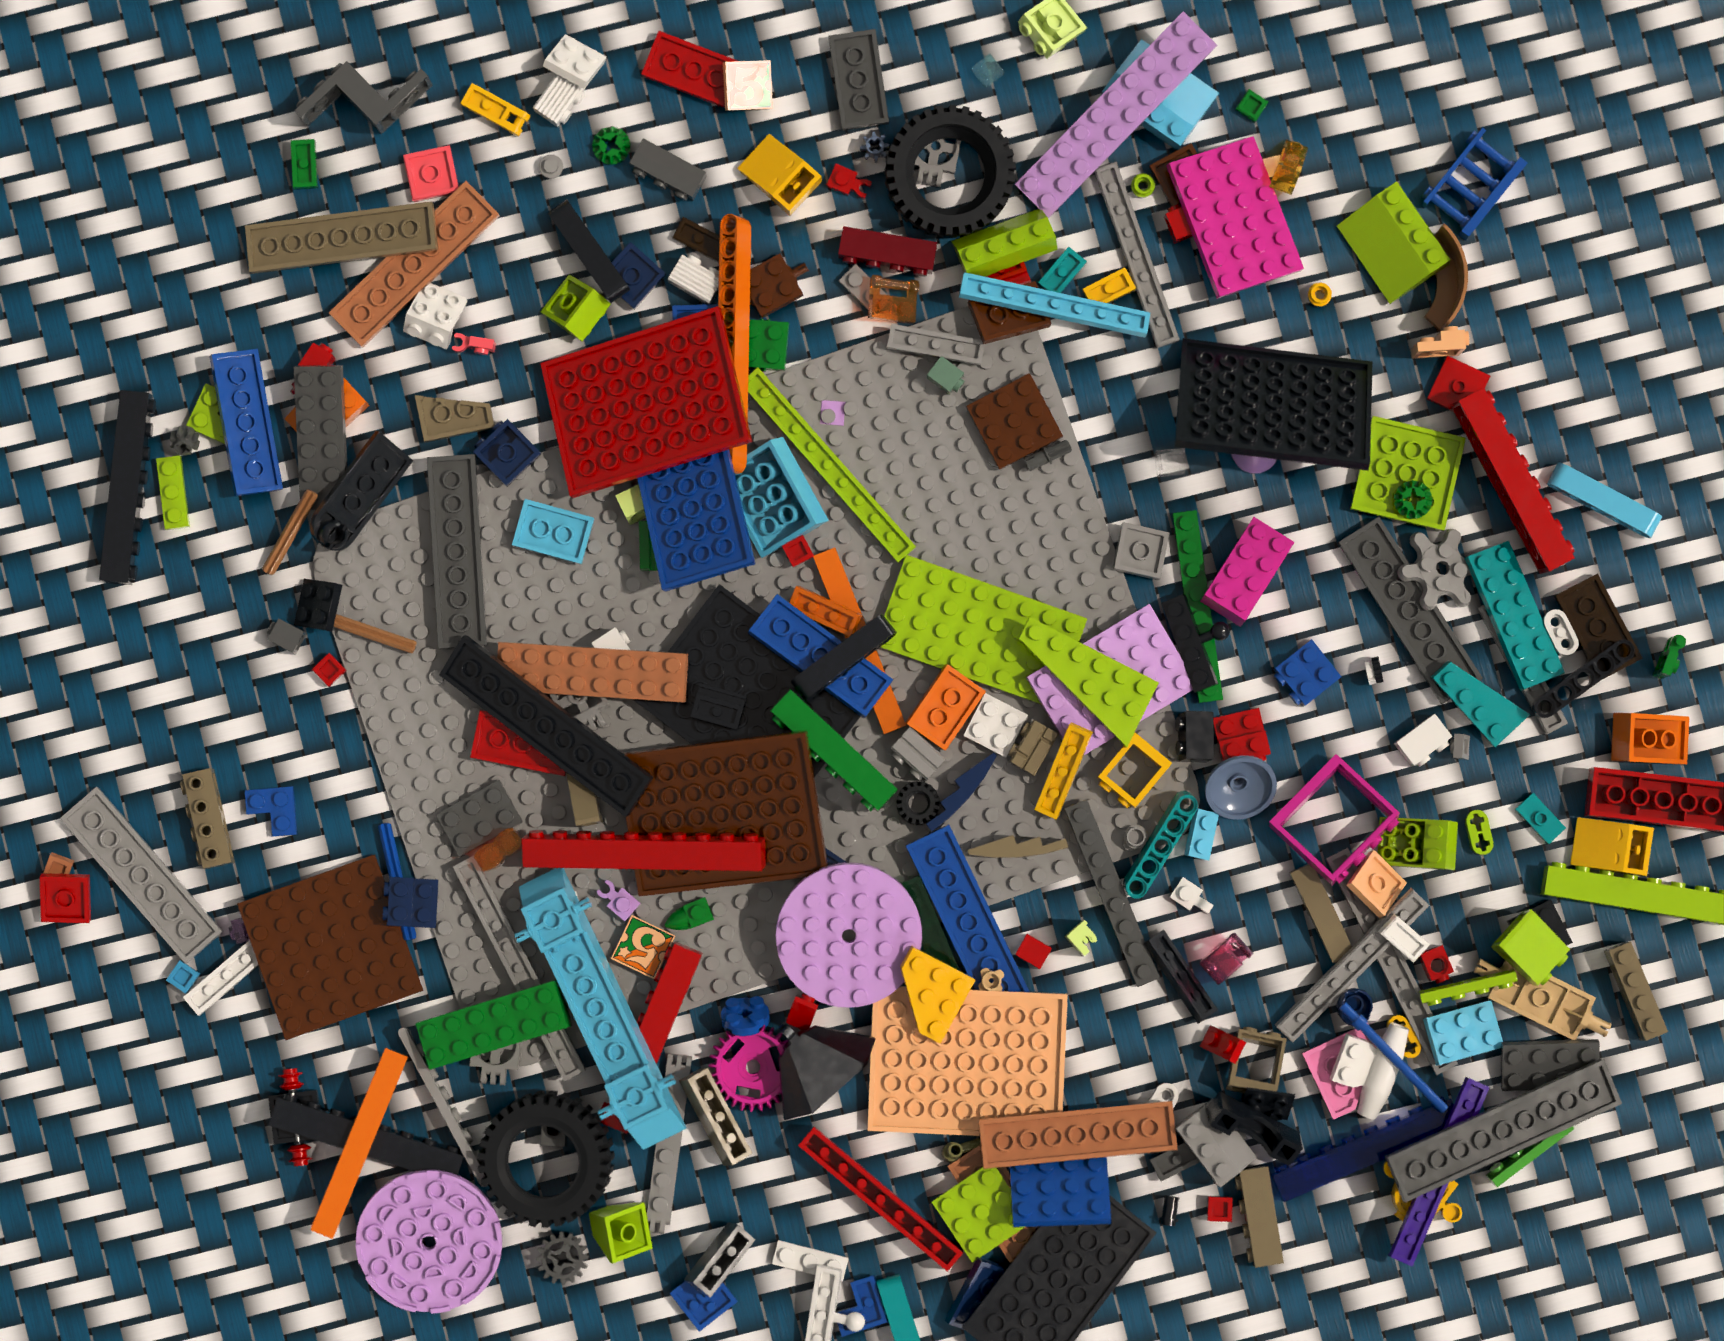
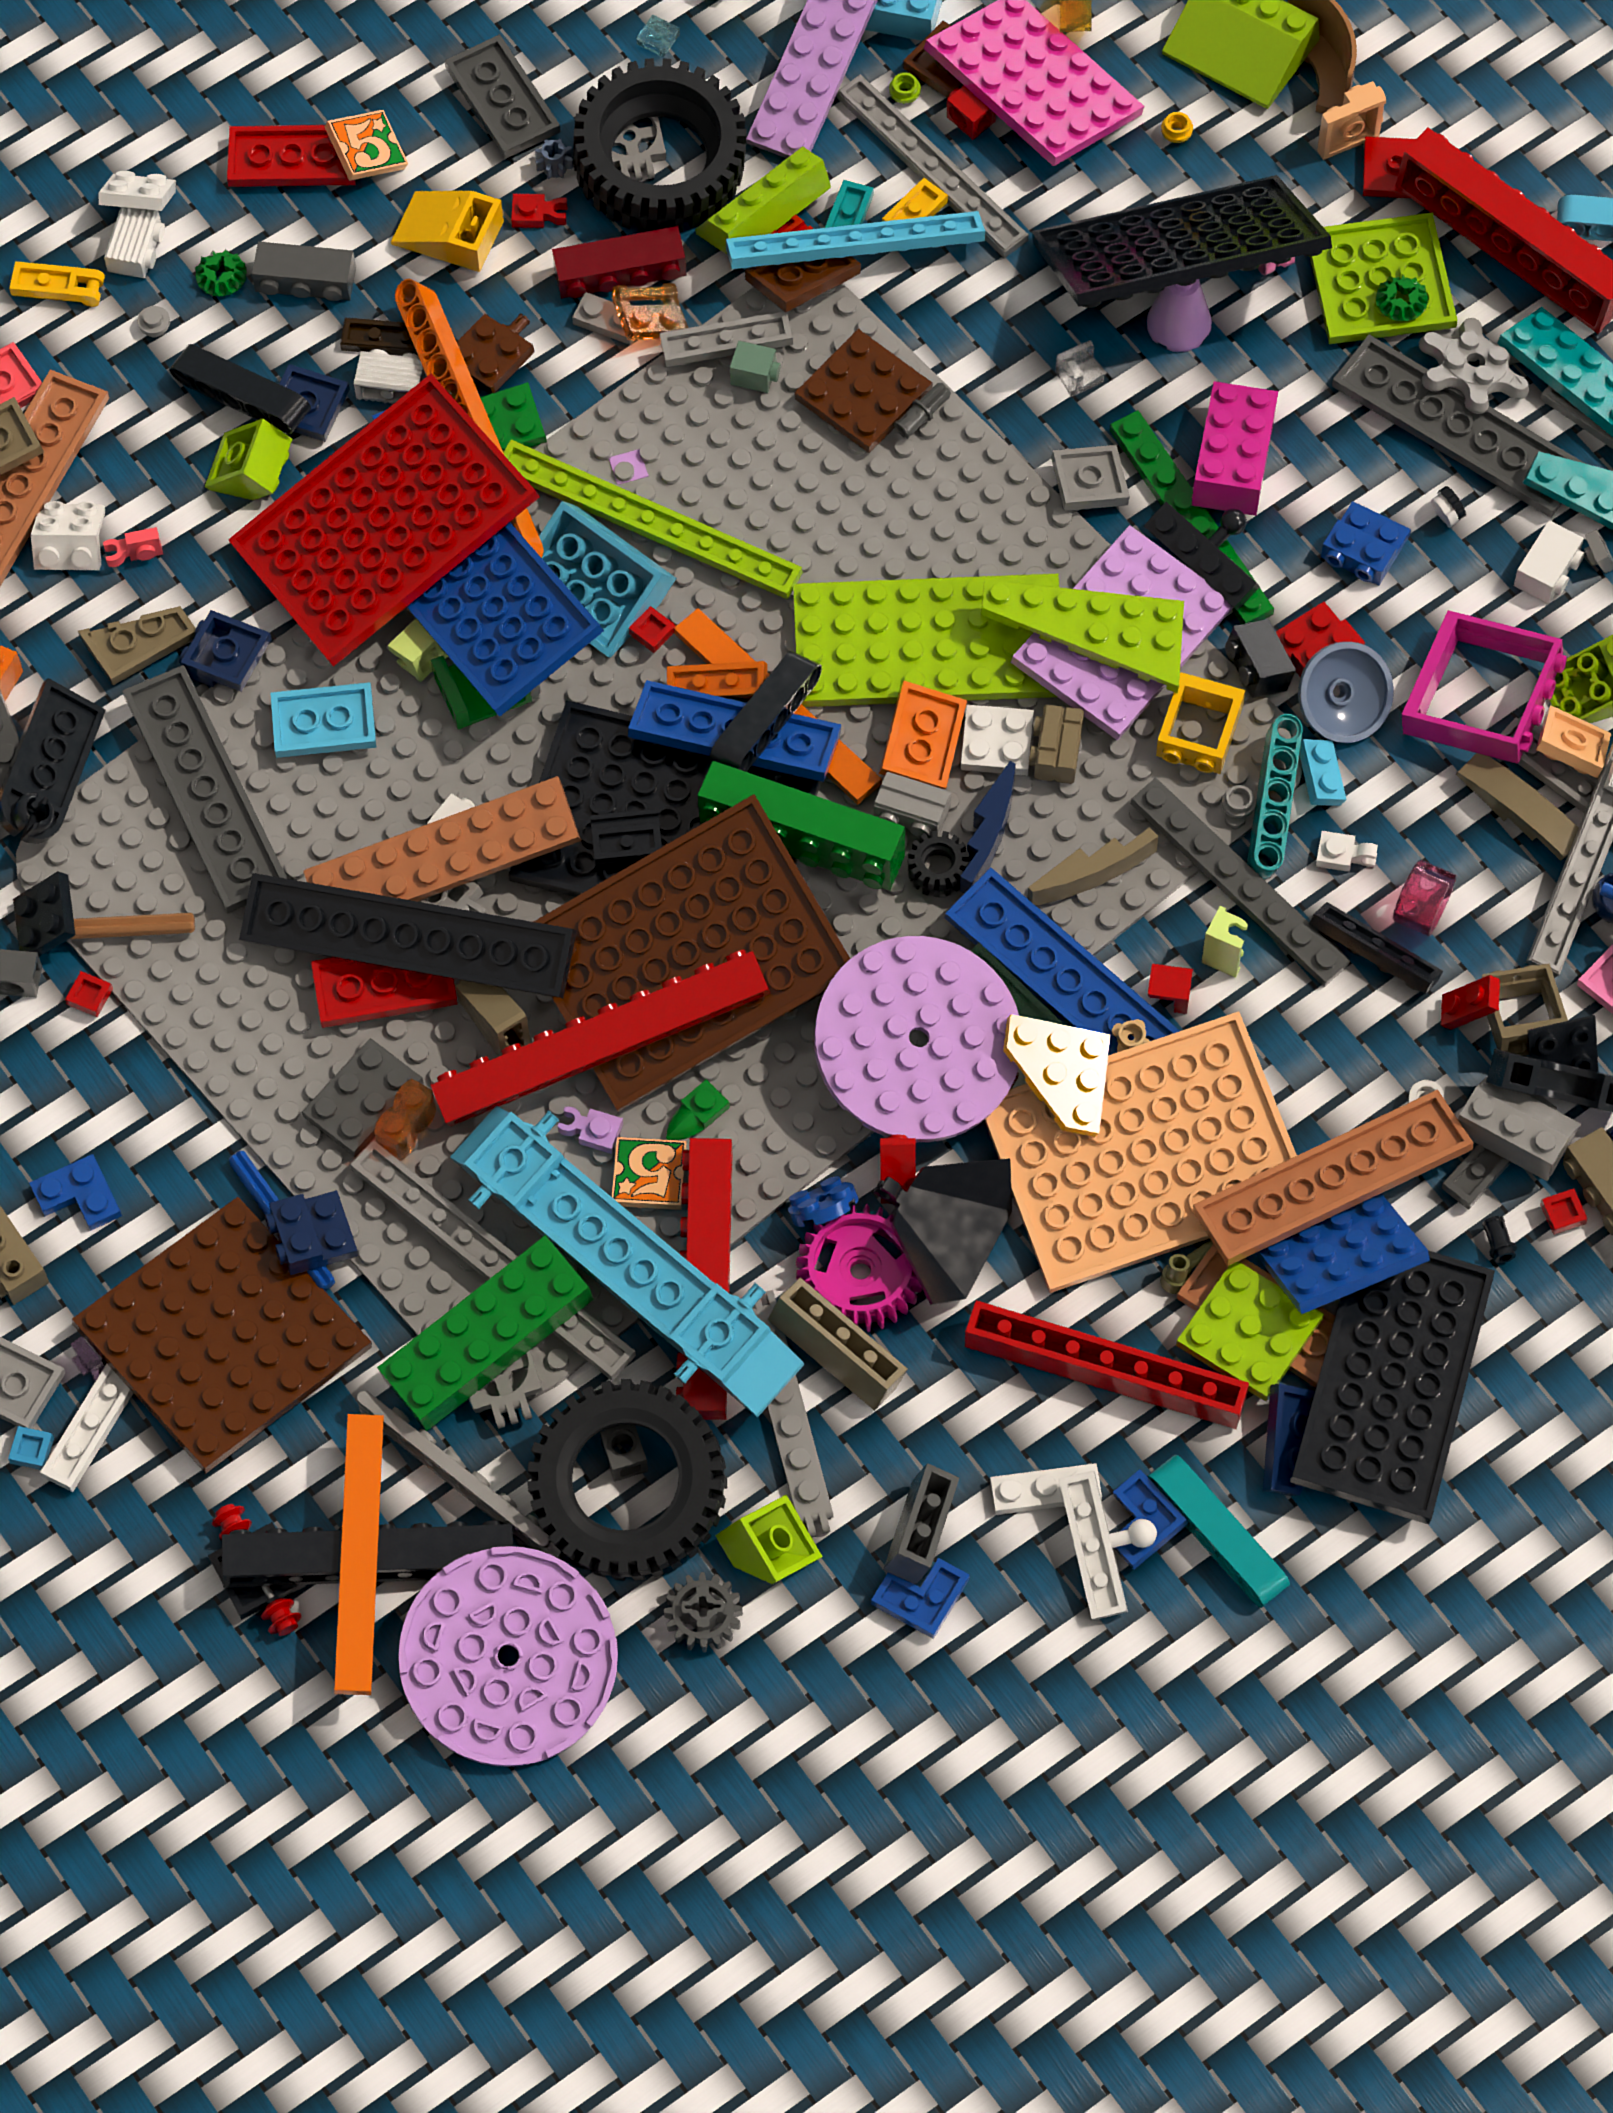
camera: 20 degrees left, 20 degrees down
yellow plate [1034,722,1093,819] -> none

